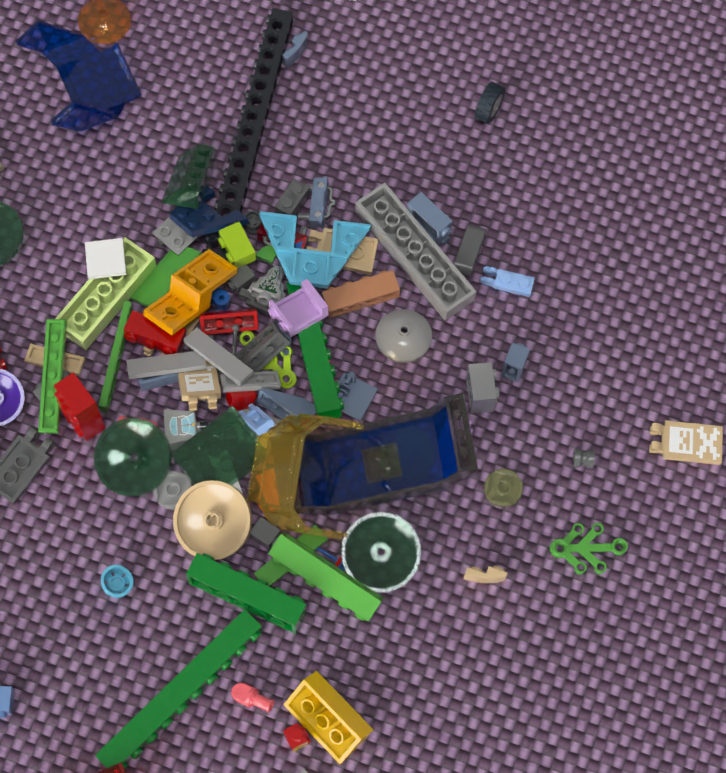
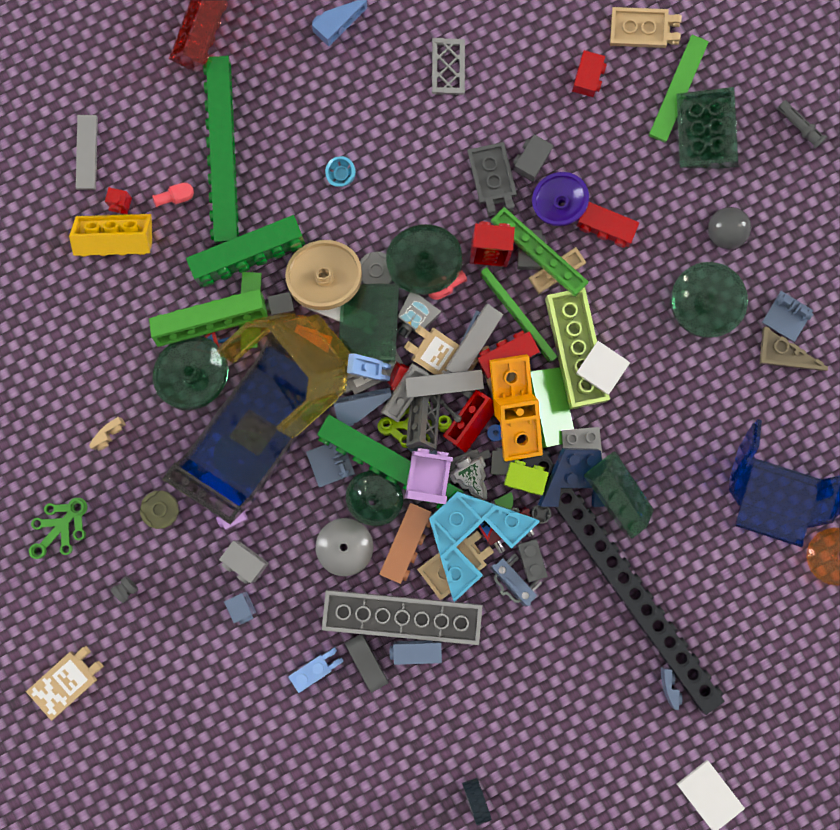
camera: 130 degrees right, 15 degrees up
none -> clear green dish [345,471,403,526]

